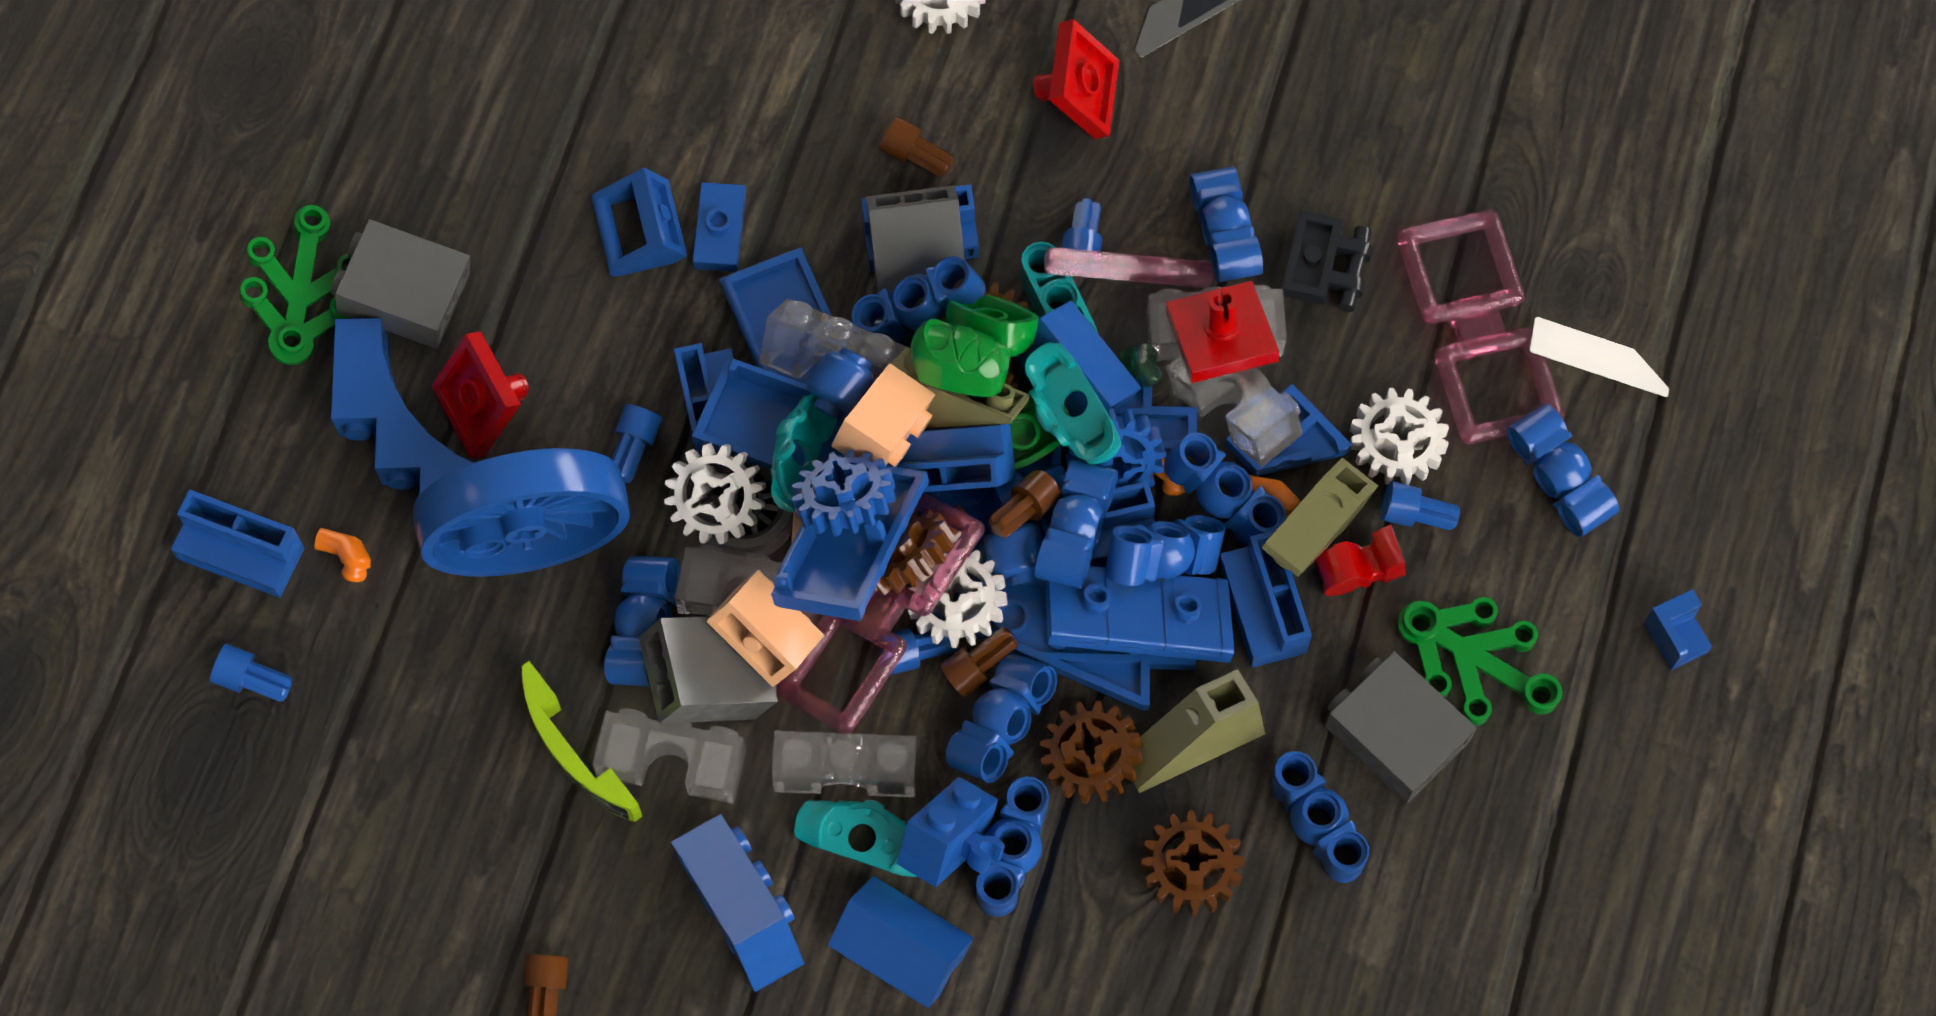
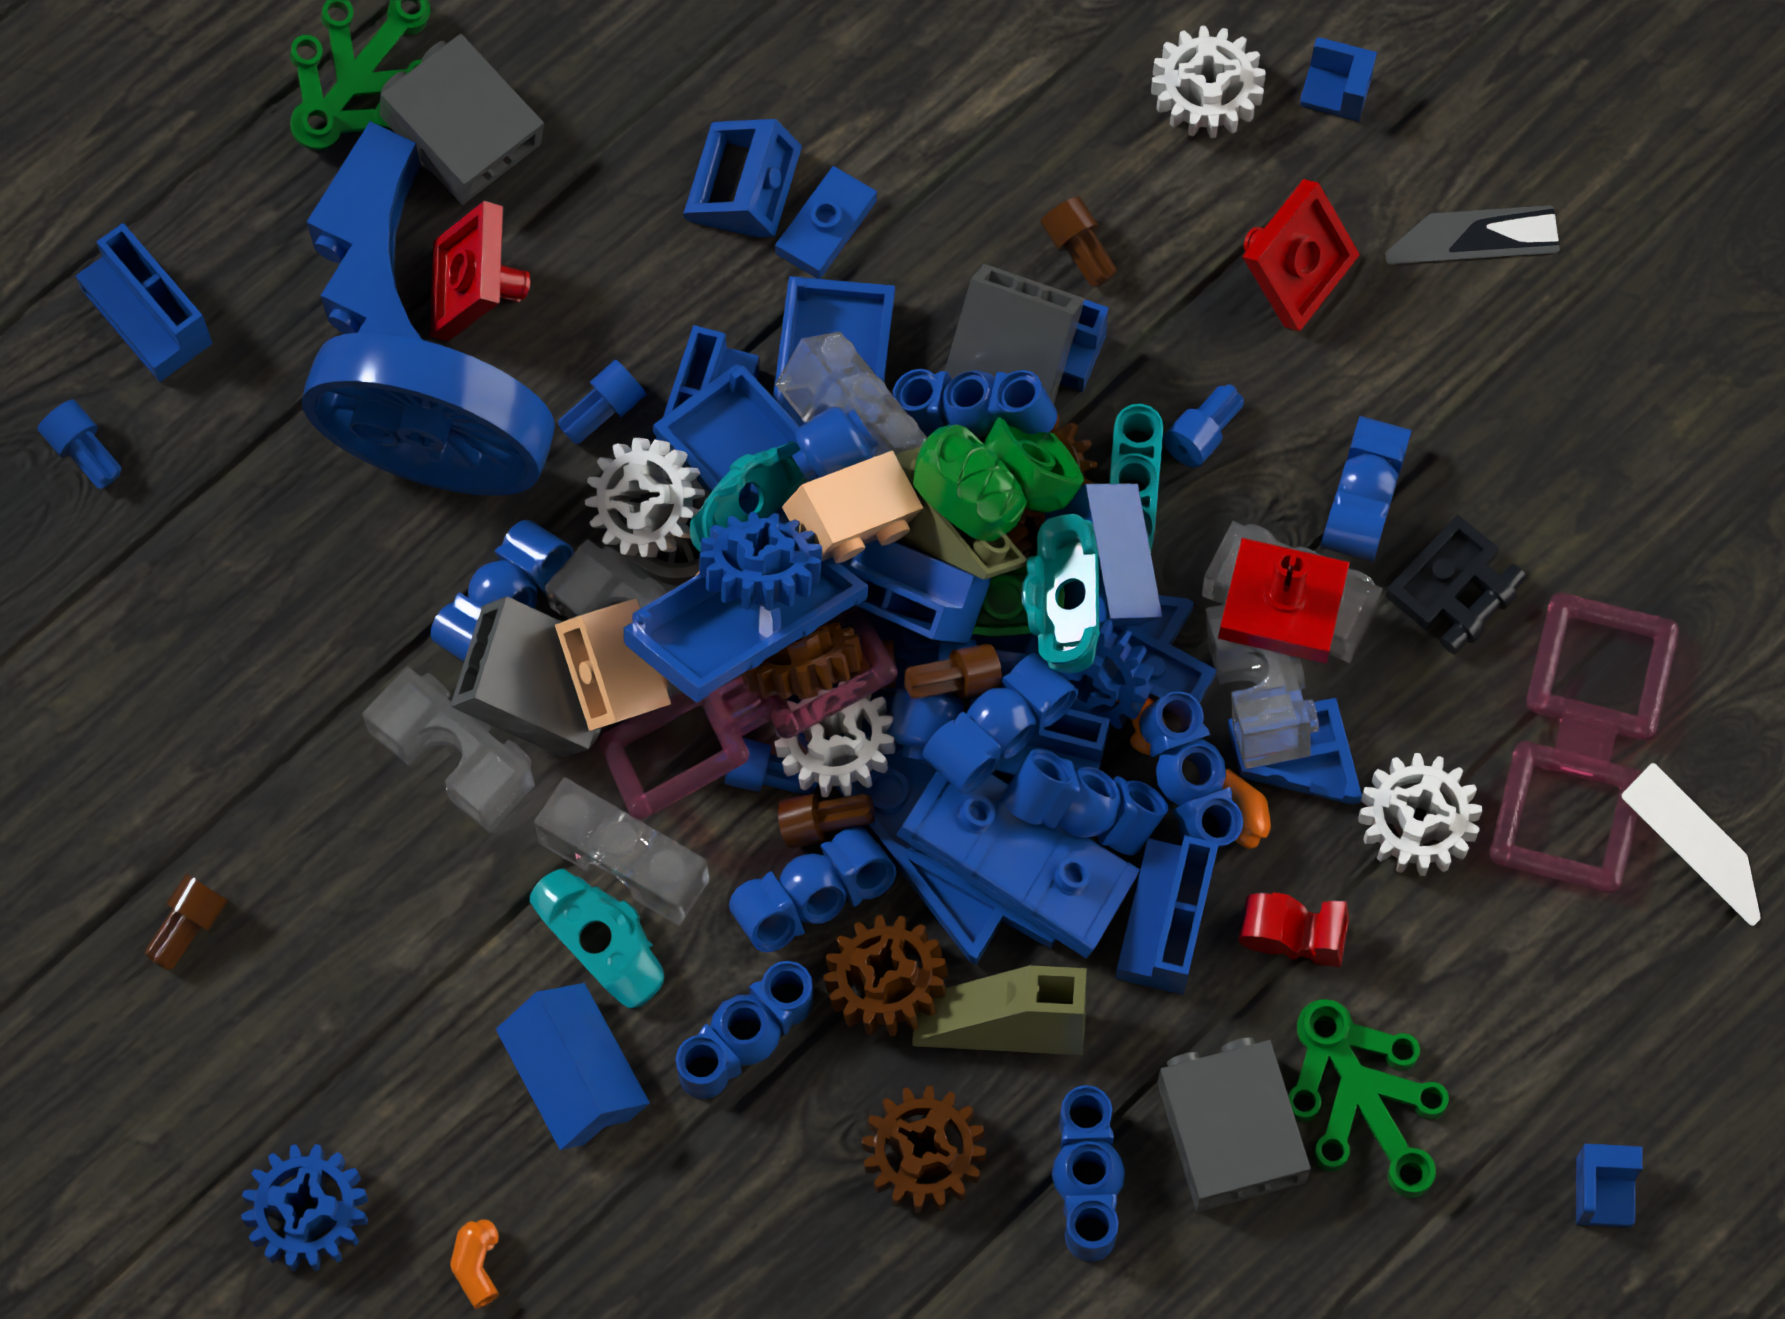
camera: 30 degrees right, 0 degrees up
orange arm [314,528,371,582] -> none
lime slope [522,661,643,822] -> none
blue wedge [671,814,805,992] -> none
blue brick [897,777,1005,887] -> none
clear pink axle [1044,247,1214,288] -> none
clear green arm [1120,343,1162,388] -> none
olive slope [1262,458,1378,577] -> none
blue piece [1380,481,1460,530] -> none
blue piece [1506,404,1619,537] -> none

